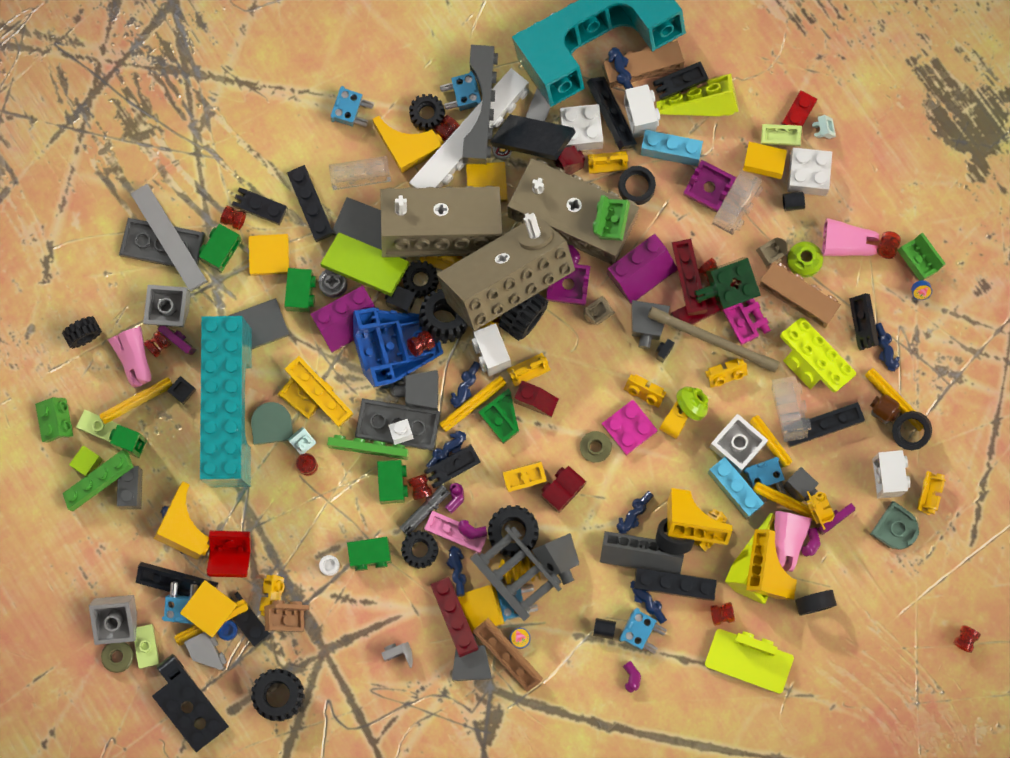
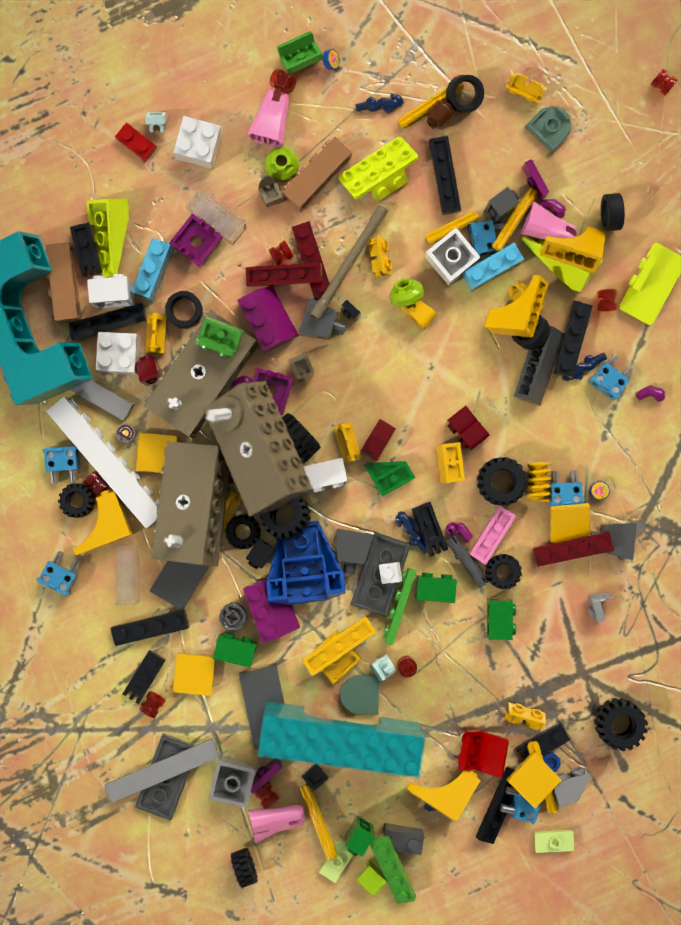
camera: 85 degrees left, 10 degrees up
bright green bracket [35,397,73,443] -> none
light grey slope [89,595,137,645] -> none
olive piece [101,642,133,673] -> none
black hinge [152,654,229,753] -> none
green brick [199,224,242,273] -> none
medium nougat bracket [264,600,310,632] -> none
white tile [319,555,340,576] -> none
lime tile [320,233,409,296] -> none
clear red wheel [407,331,435,357] -> none
clear red wheel [408,474,433,500] -> none
yellow axle [440,376,506,432] -> none
dark blue animal [446,546,467,597] -> none
dark blue animal [450,361,480,409] -> none
magenta arm [458,520,488,539] -> none
dark grey arch [462,45,498,165] -> none
dark grey fence [470,525,562,621] -> none
medium nougat tile [472,618,543,692] -> none
black tile [490,114,576,160] -> none
dark grey torso [532,533,579,585] -> none
olive piece [580,431,611,462] -> none
black beam [593,618,616,640] -> none
dark pink plate [601,400,658,456] -> none
dark blue animal [608,47,633,89] -> none
dark blue animal [616,491,654,534] -> none
yellow hinge [623,374,667,408] -> none
dark green brick [694,257,761,309] -> none
dark pink plate [723,298,771,346] -> none
yellow tile [743,141,787,179] -> none
yellowish green plate [761,124,802,146] -> none
clear brick [771,376,811,442] -> none
black beam [782,192,805,211] -> none
yellow hinge [806,491,835,530] -> none
black hinge [849,293,879,351] -> none
white brick [872,450,910,499] -> none

